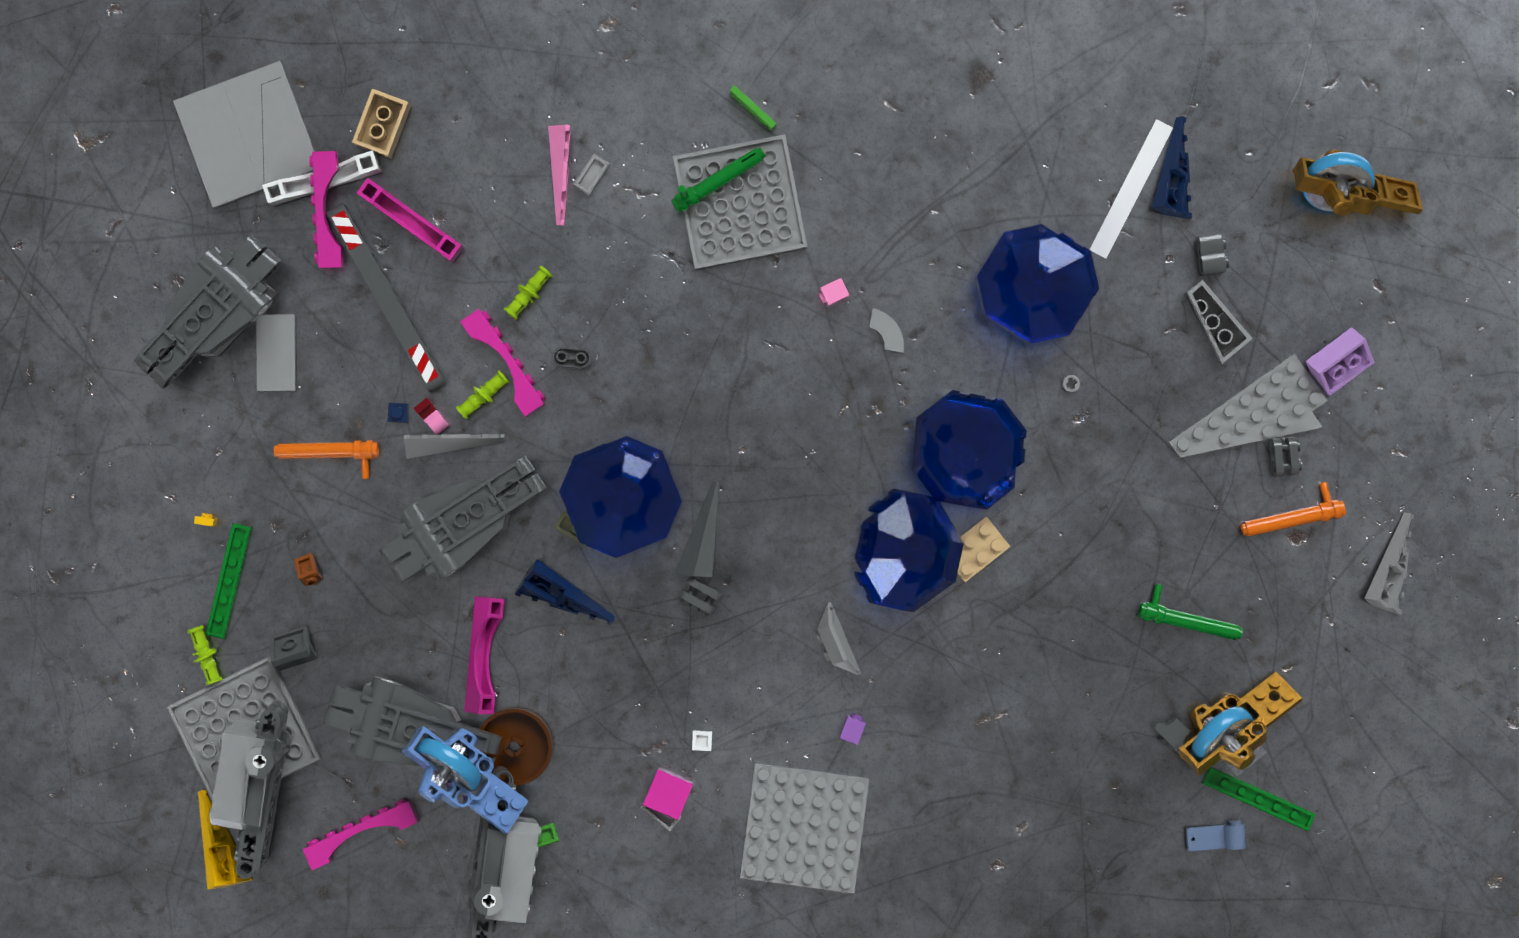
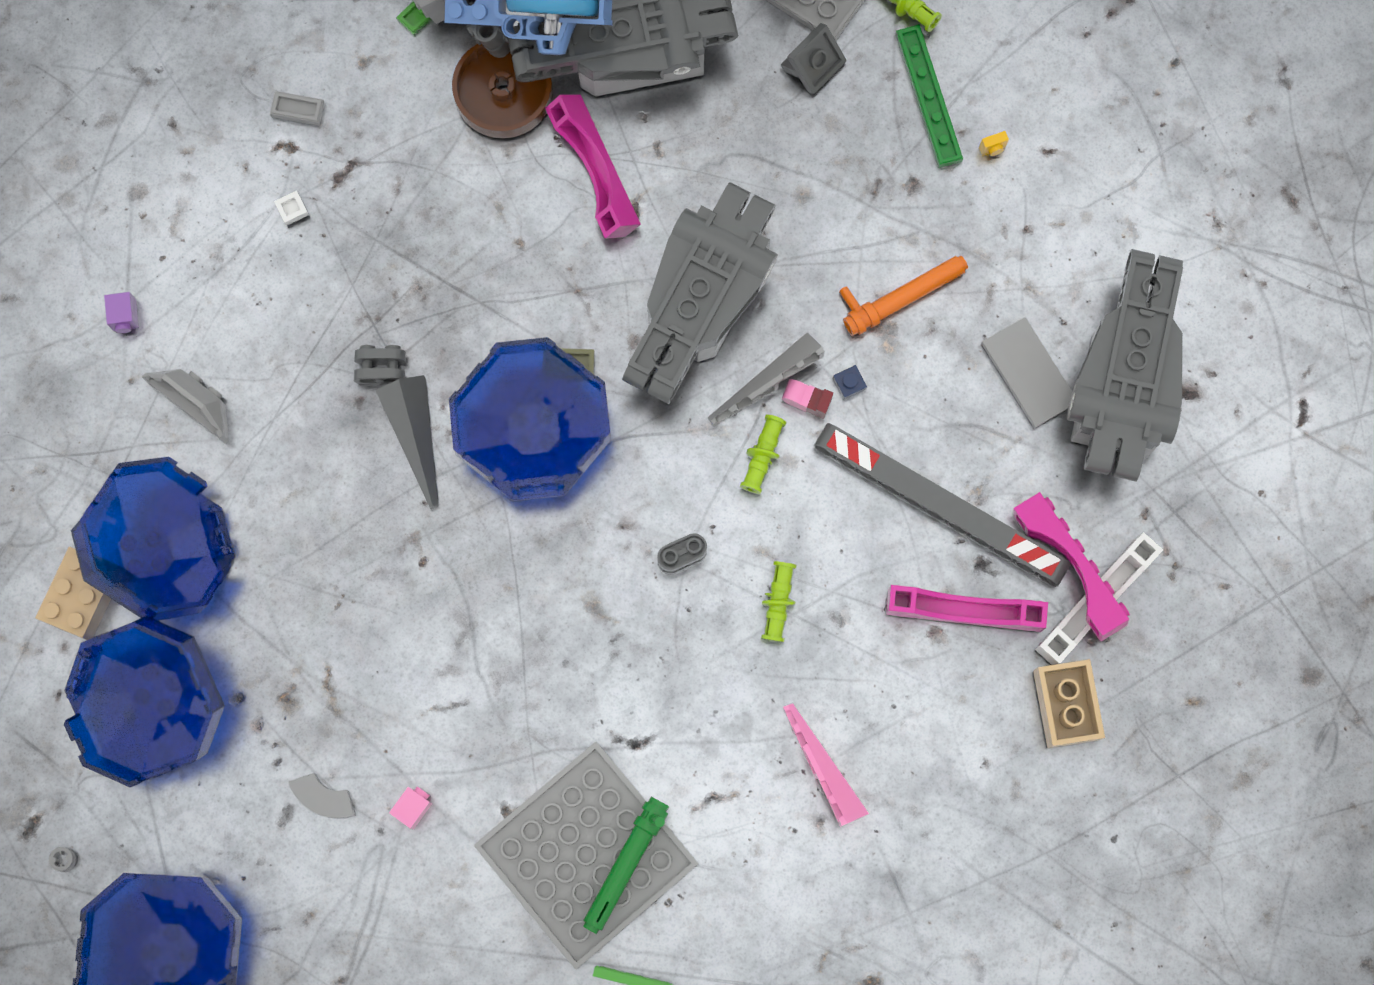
camera: 150 degrees right, 10 degrees down
light grey tile [173,61,315,208] -> none
dark orange bracket [294,553,323,586] -> none
dark pink arch [460,309,546,417] -> none
dark blue wedge [515,559,615,625] -> none
light grey tile [573,153,610,196] -> none
dark pink tile [642,769,693,820] -> none
light grey plate [740,763,869,894] -> none

